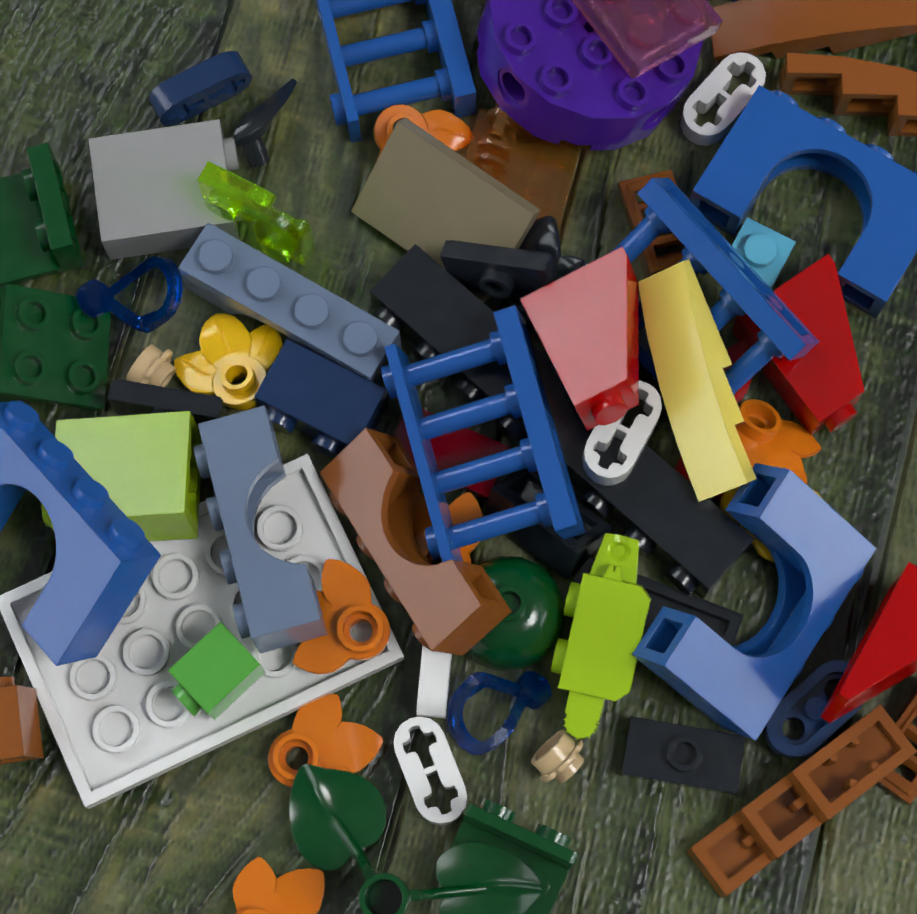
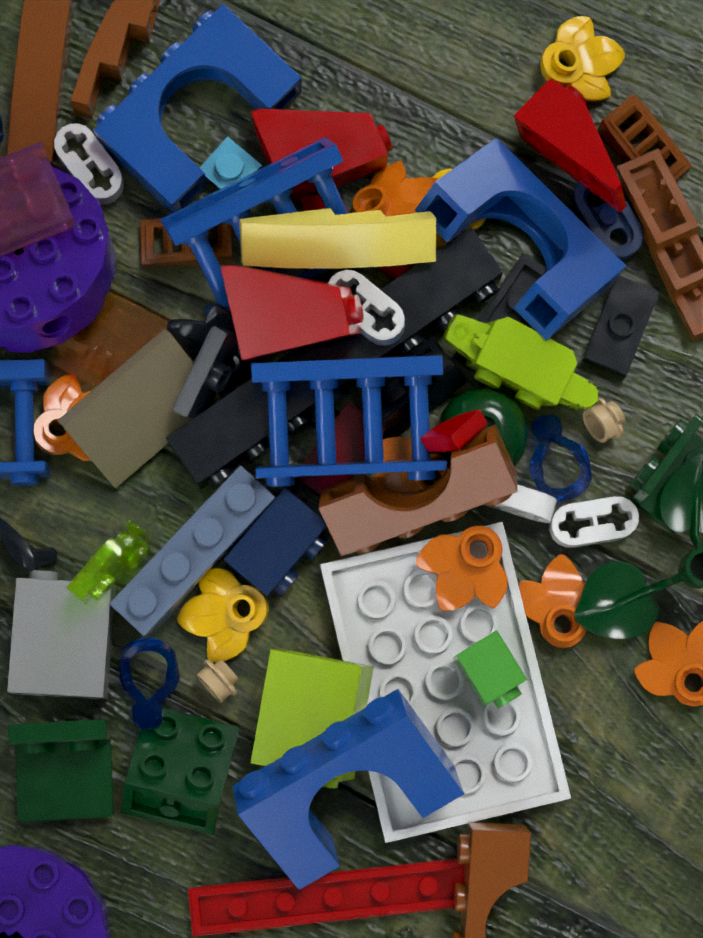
camera: 85 degrees left, 5 degrees up
black plate [107,379,228,429] -> none
sand blue arch [193,405,328,654] -> none
none -> red tile [420,409,487,453]

